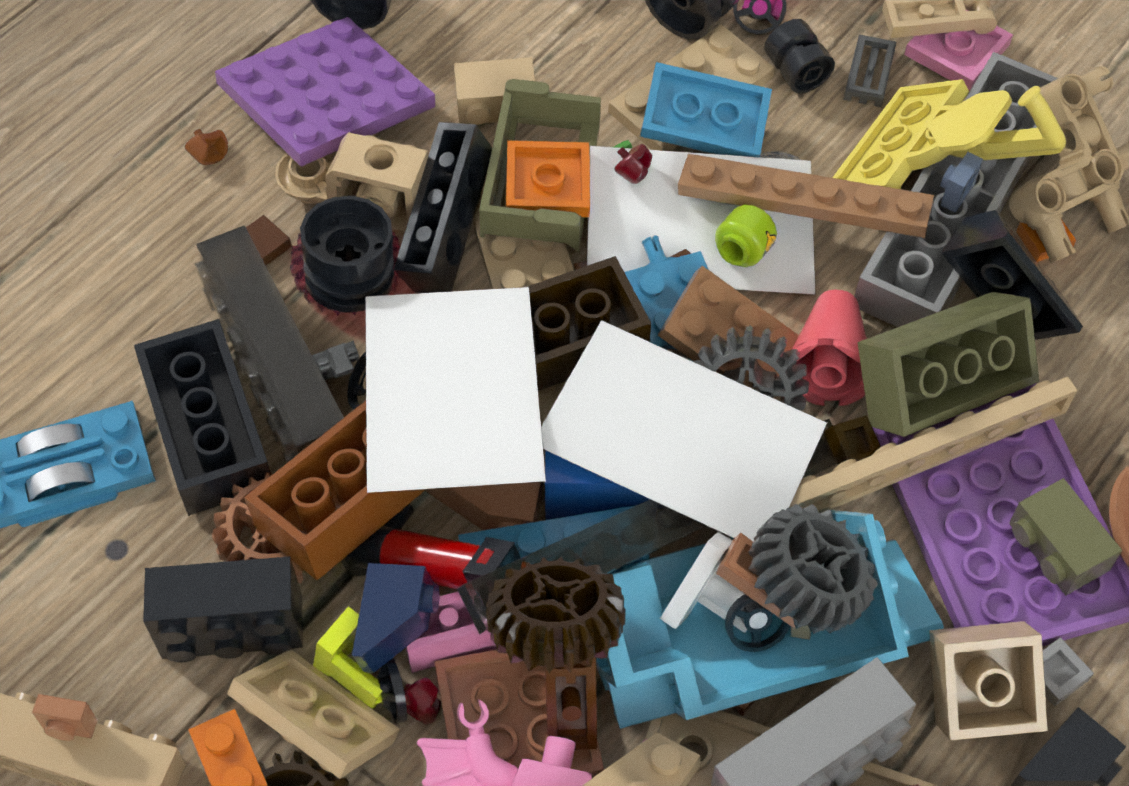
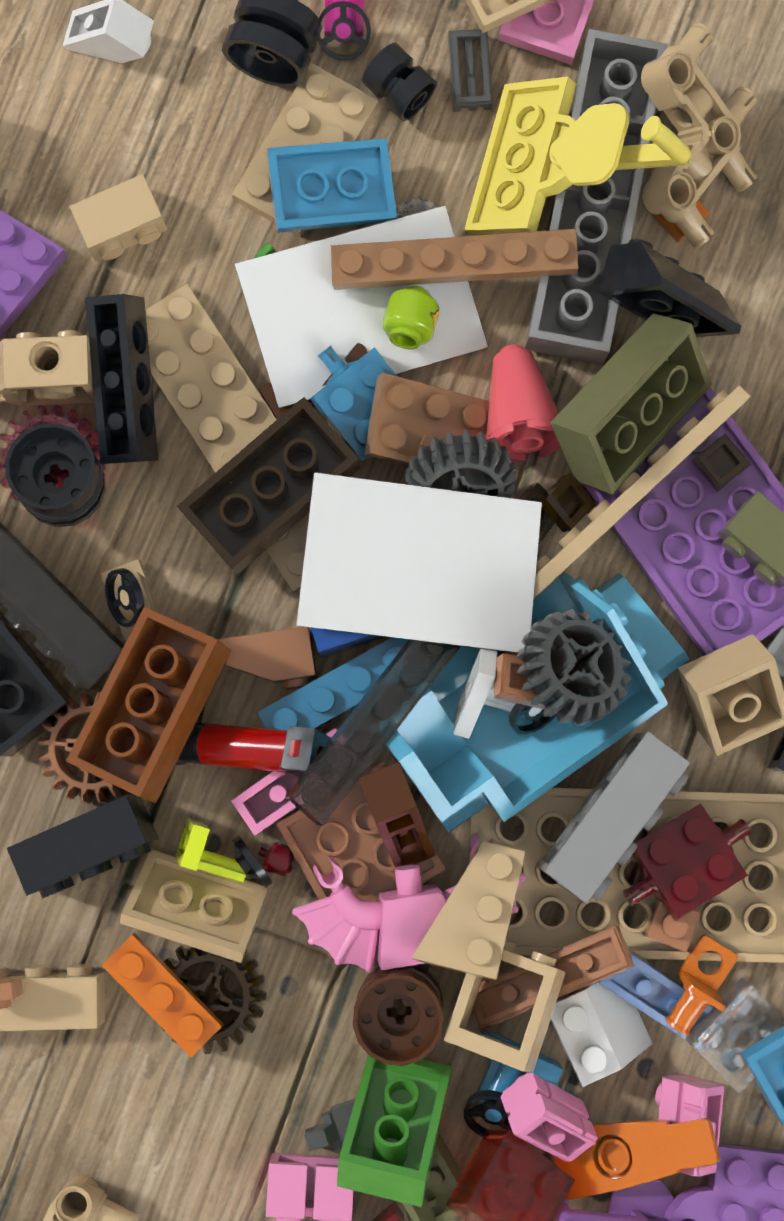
camera: 20 degrees left, 25 degrees up
dark grey hinge [305,340,360,381] -> none
dark blue slope [352,563,440,673] -> none
white sticker [366,287,546,493] -> none
olive piece [479,79,601,252] -> none
dark brown gear [486,556,626,674] -> none
orange plate [506,141,590,217] -> none
dark red piece [614,144,653,184] -> none
sand blue plate [940,152,983,213] -> none
none -> dark brown tile [692,433,751,492]

